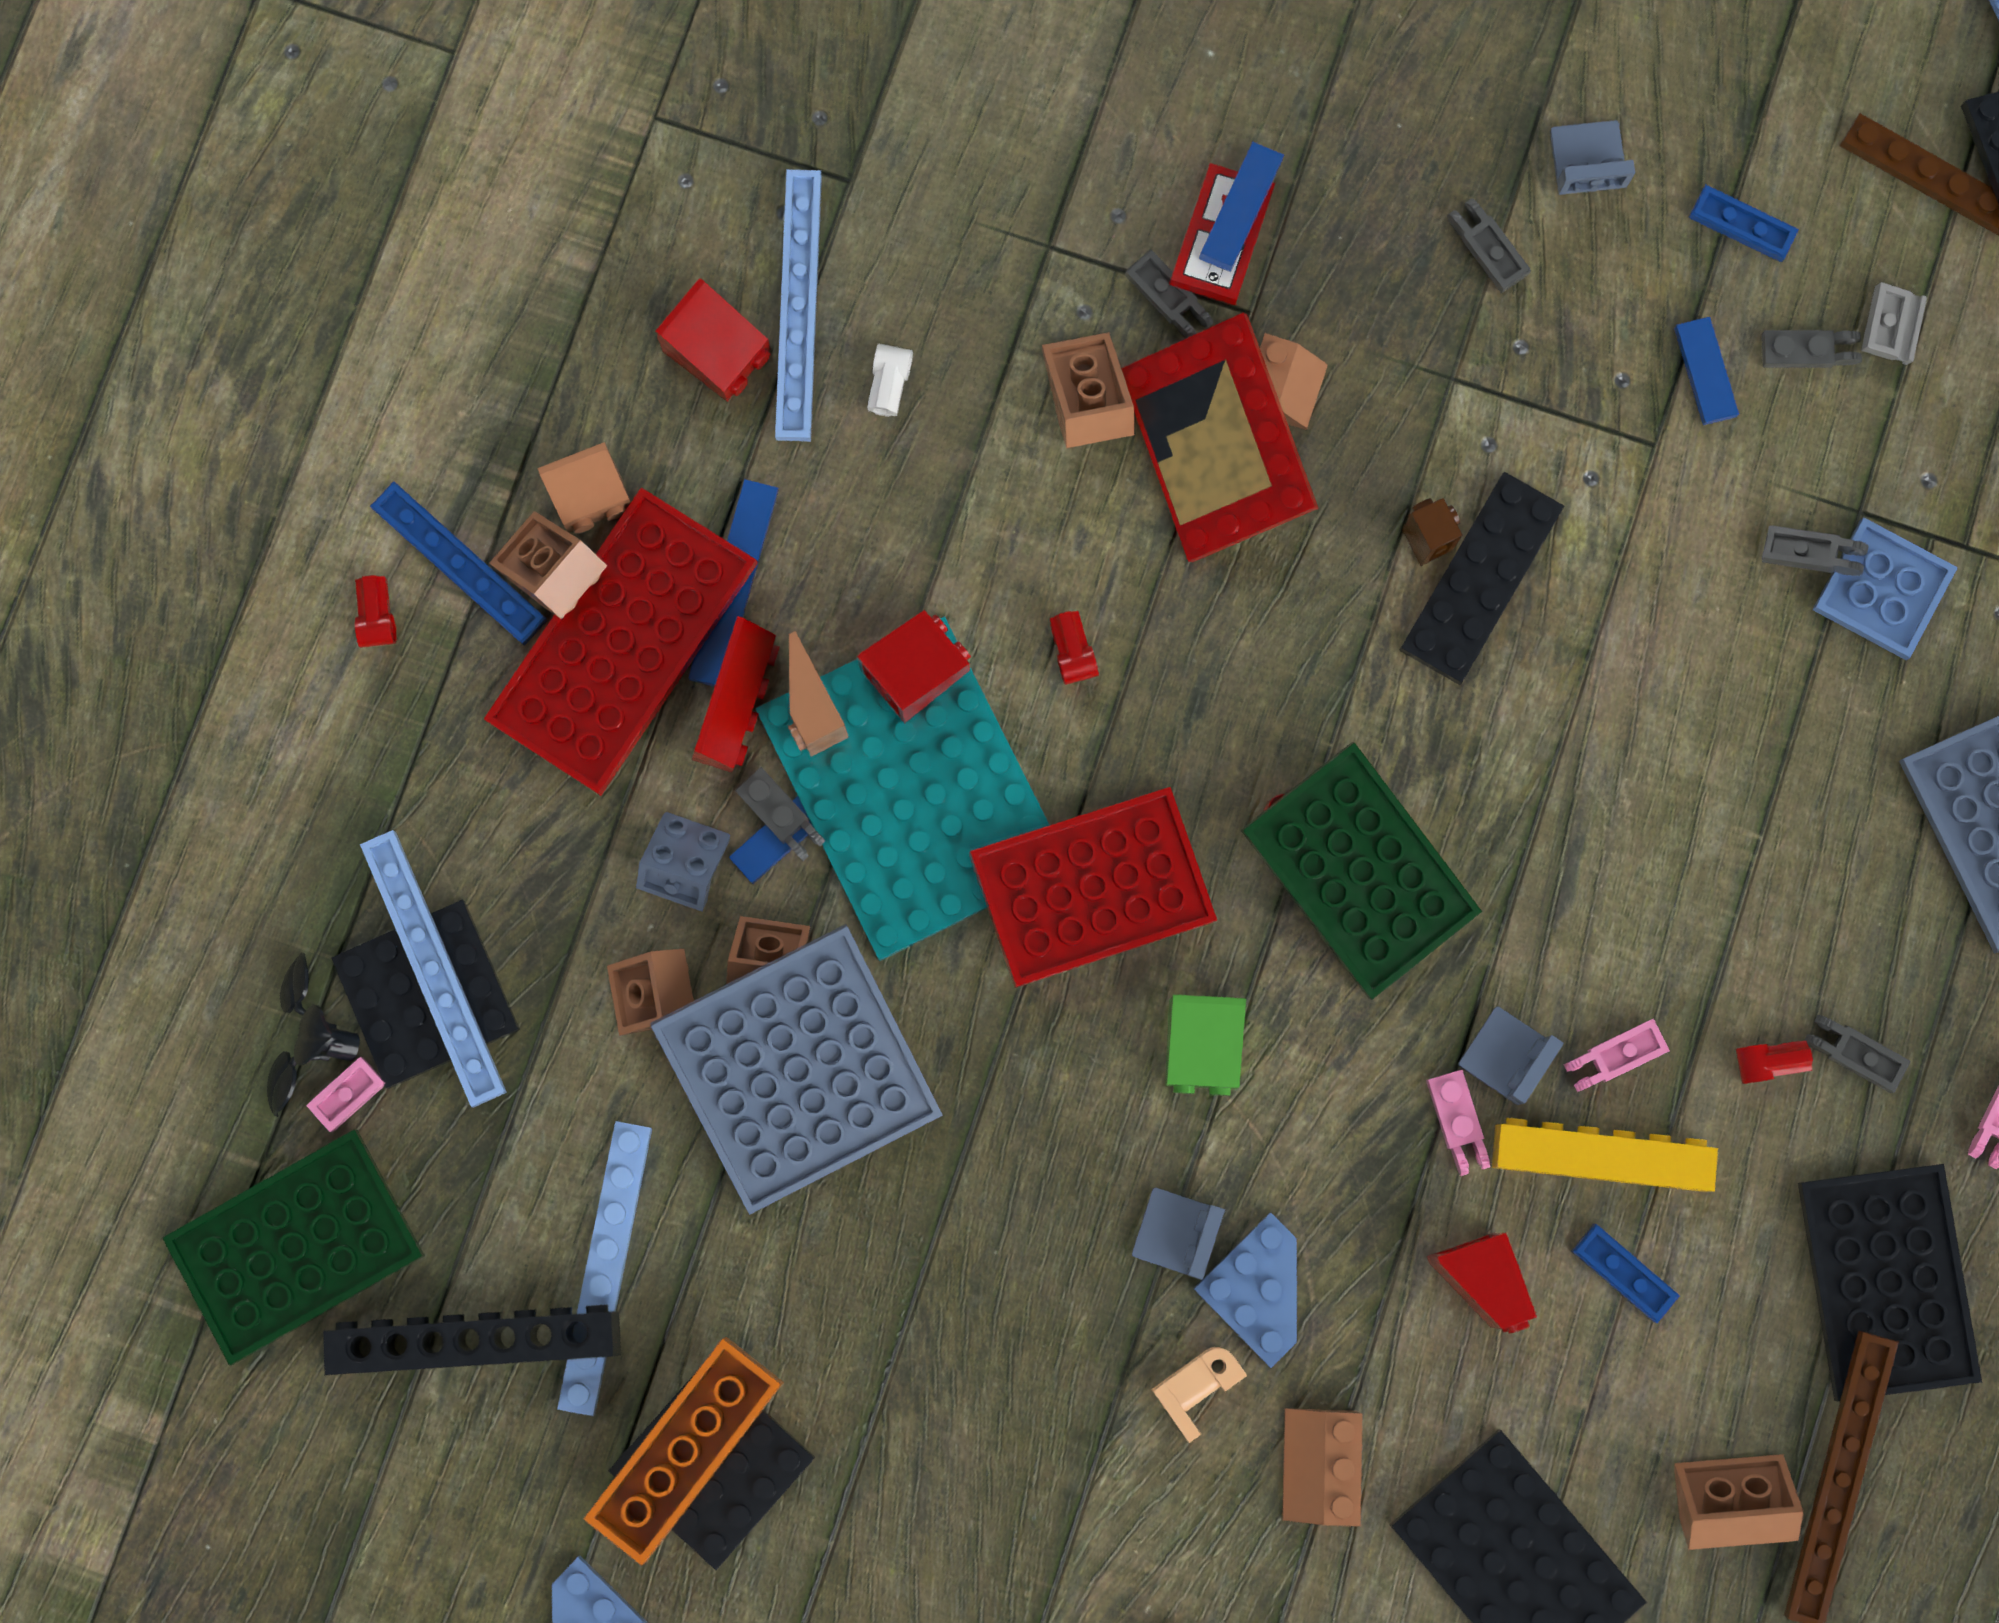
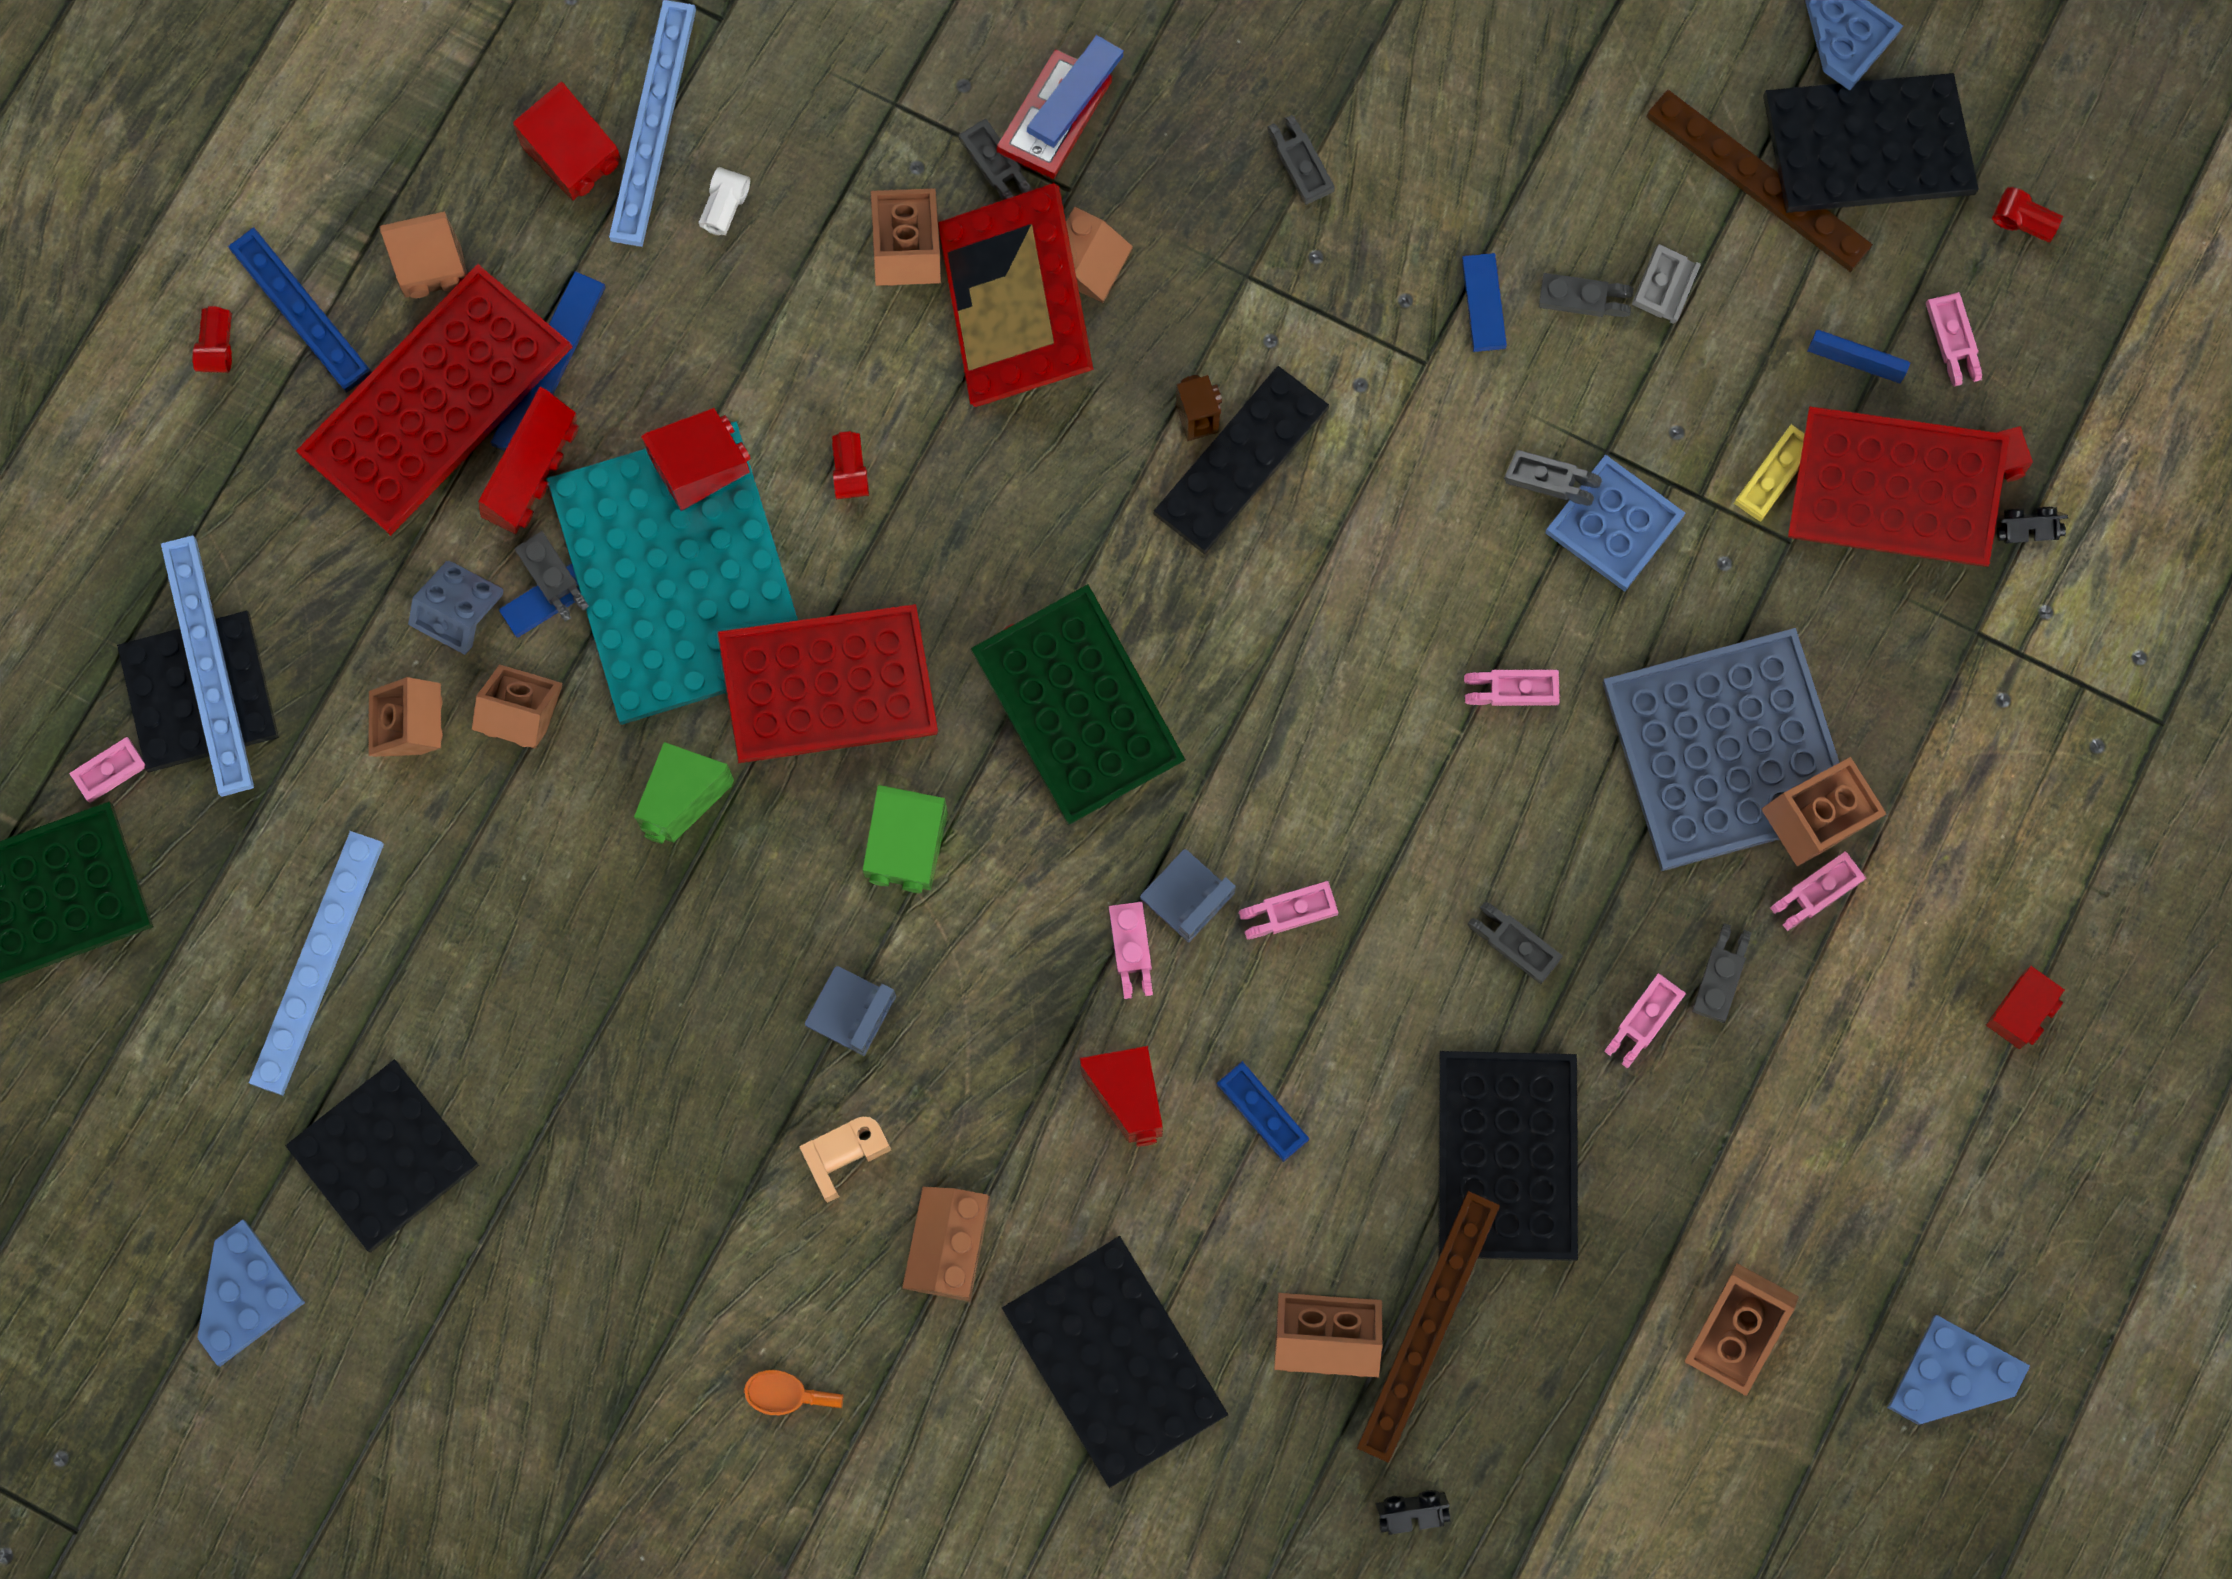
camera: 10 degrees right, 5 degrees down
black plant [267,952,360,1117] -> none
black brick [323,1305,621,1375] -> none
nougat slope [489,511,607,619] -> none
orange brick [584,1337,784,1566] -> none
sand blue plate [650,924,943,1215] -> none
nougat slope [788,631,849,757] -> none
medium blue plate [1193,1212,1297,1368] -> none
yellow brick [1492,1118,1718,1192] -> none
sand blue bracket [1550,120,1635,195] -> none
blue tile [1688,184,1799,263] -> none
red piece [1735,1040,1813,1084] -> none
none -> bright green slope [634,742,734,844]
none -> bright pink hinge [1464,670,1560,706]

